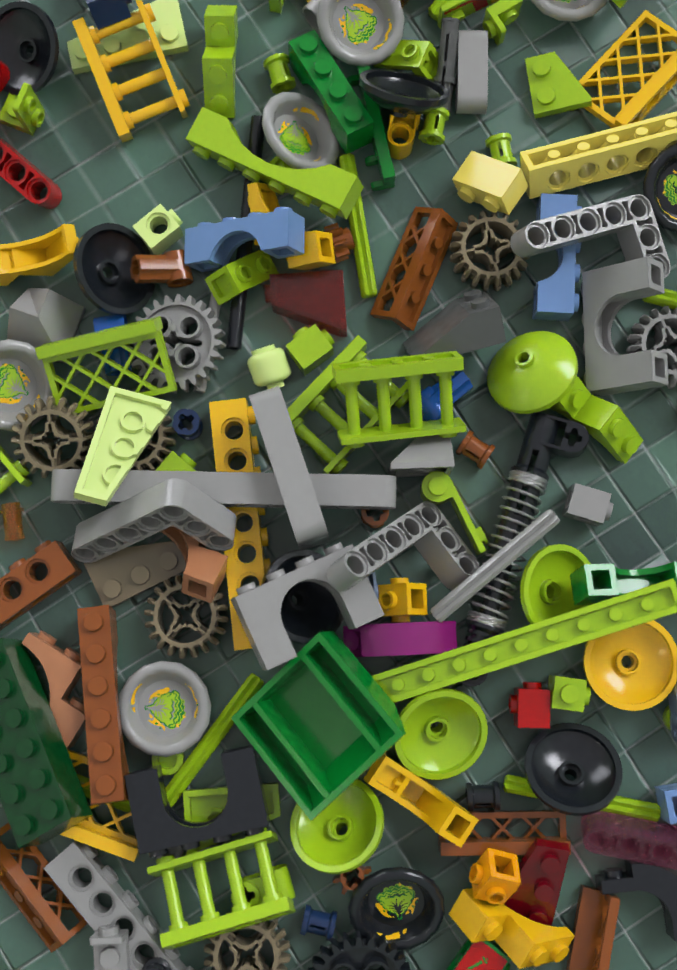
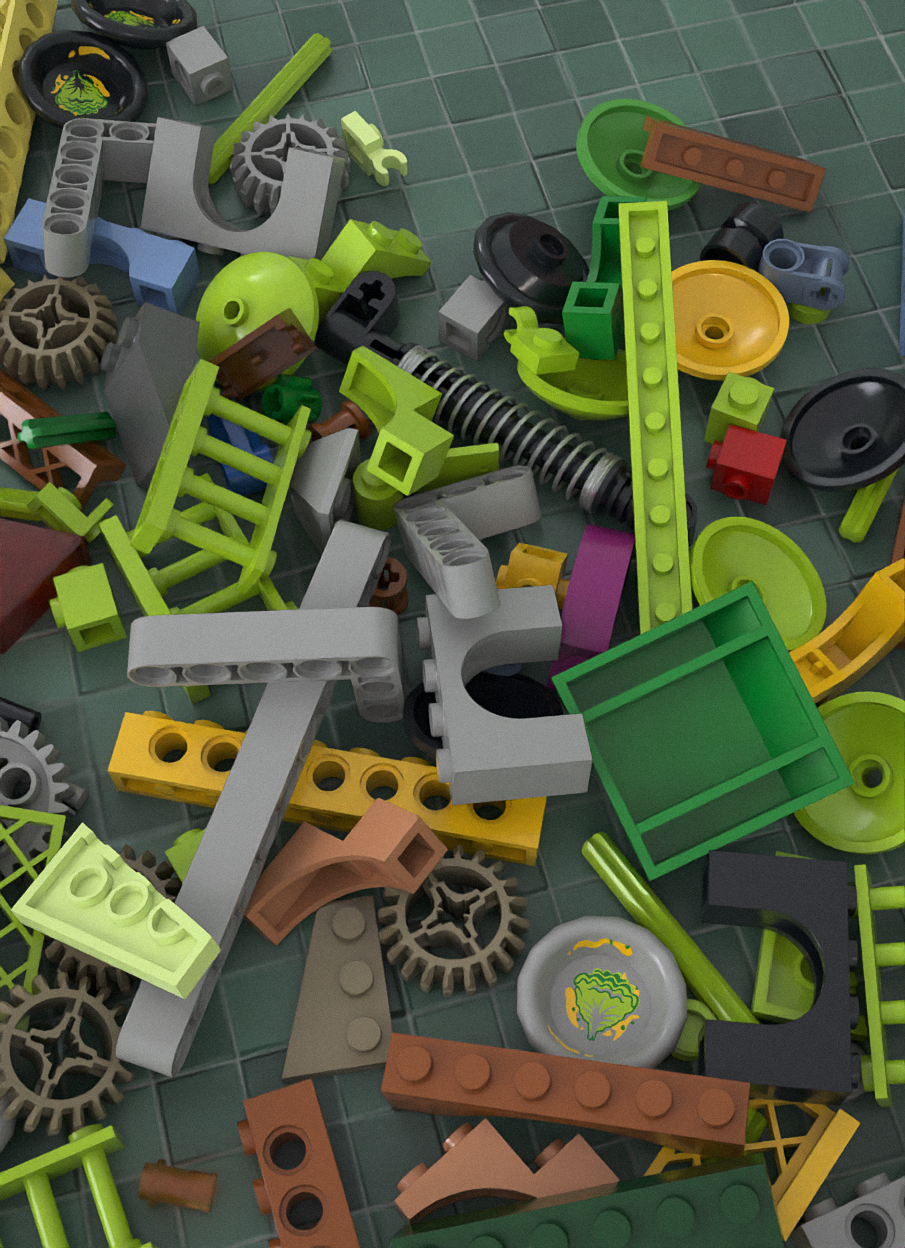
camera: 75 degrees left, 20 degrees down
light grey beam [71,478,237,563] -> none
dark blue bush [172,409,203,441] -> none
yellowish green head [247,344,292,389] -> none
light grey axle [430,509,560,622] -> none
black bush [466,781,501,811] -> none
none -> green axle [17,411,117,450]
none -> lime bracket [27,482,114,547]
none -> reddish brown hinge [208,308,317,401]
none -> green gear [262,374,322,429]
none -> lime arch [339,346,454,496]
none -> black piece [473,212,589,325]
none -> lime plate [504,306,580,375]

